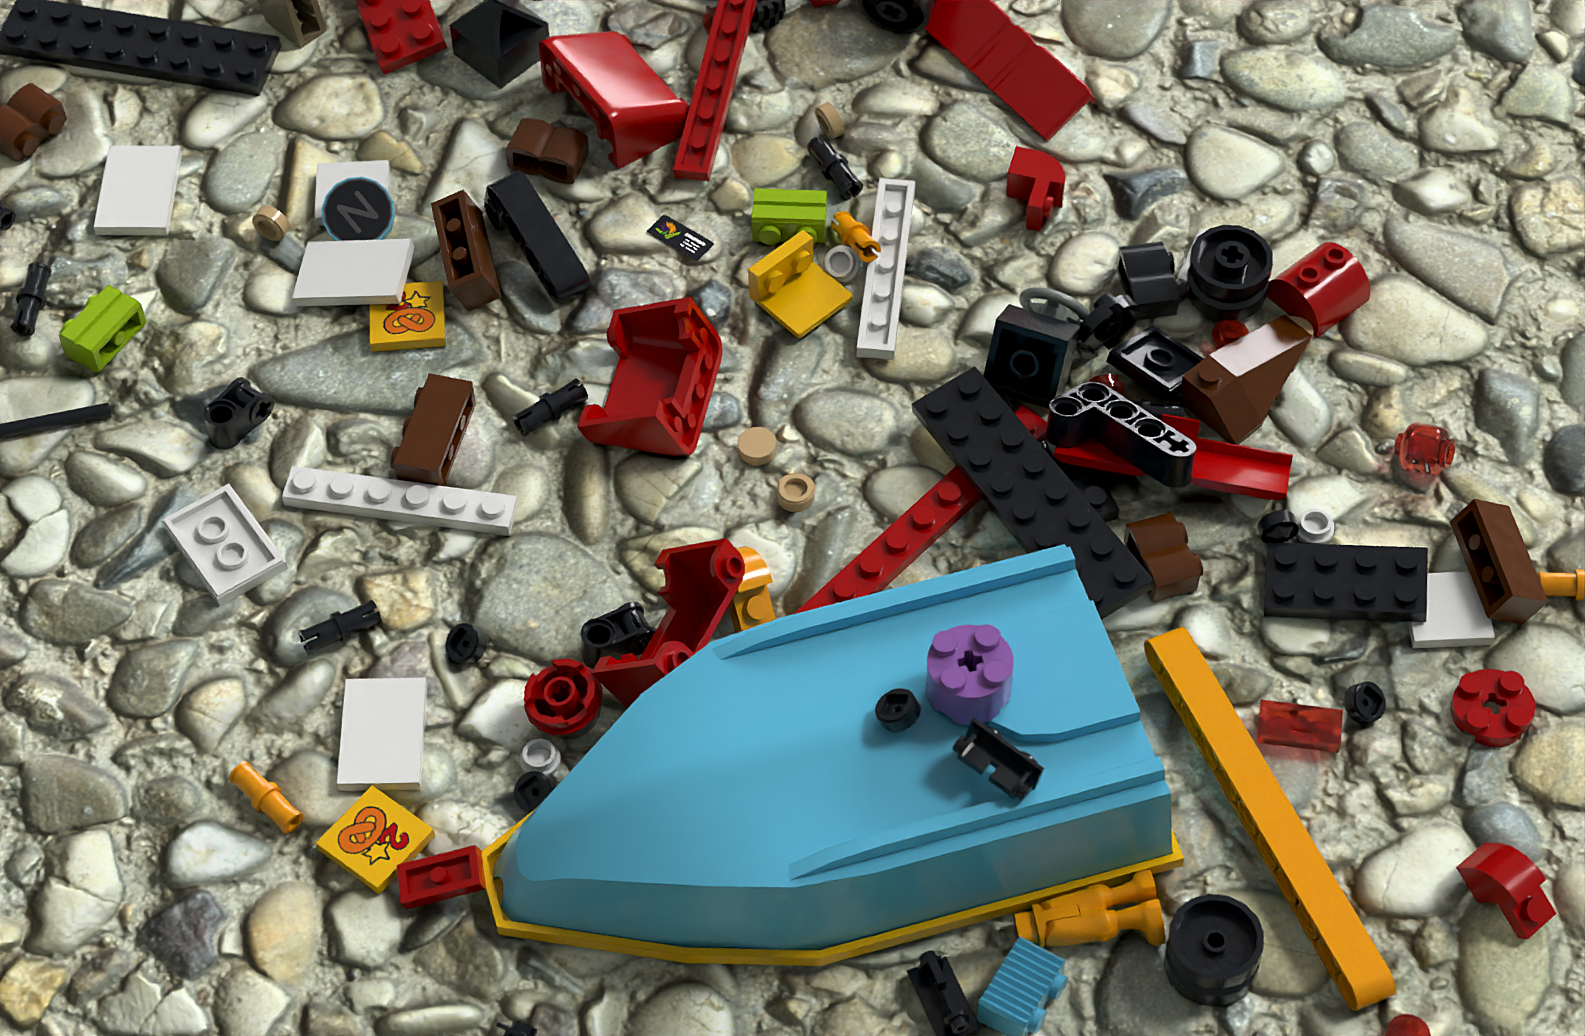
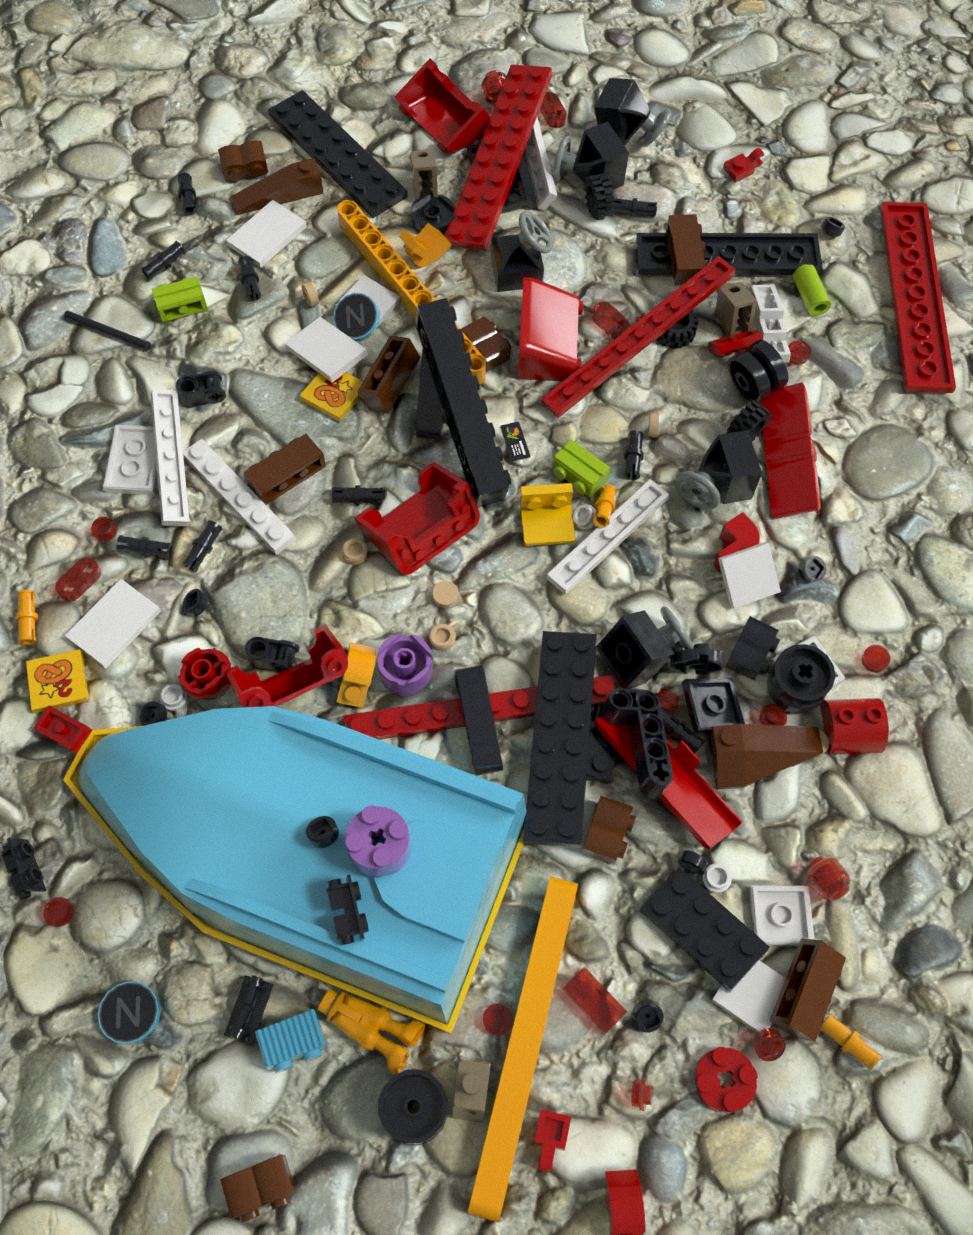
camera: 35 degrees right, 10 degrees up
none -> clear red beam [55,557,101,602]
none -> clear red plate [91,517,118,542]
none -> white plate [151,389,189,526]
none -> black pin [182,520,223,572]
none -> reddish brown wedge [231,158,324,215]
none -> black pin [238,256,261,301]
none -> light orange beam [337,200,486,385]
none -> tan tile [342,538,368,565]
none -> medium lavender brick [377,634,433,698]
none -> light orange brick [399,223,452,267]
none -> black plate [411,194,455,233]
none -> black brick [415,298,511,508]
none -> dark tan torso [452,1056,491,1123]
none -> black beam [454,665,503,776]
none -> clear red plate [483,1004,513,1036]
none -> red plate [533,1109,571,1173]
none -> clear red beam [592,302,630,340]
none -> clear red plate [631,1078,653,1111]
none -> black piece [675,430,762,510]
none -> white tile [718,542,781,609]
none -> black tyre [726,400,772,442]
none -> white tile [749,886,814,946]
none -> clear red tile [753,1028,786,1061]
none -> black tile [798,556,826,582]
none -> clear red tile [861,645,891,673]

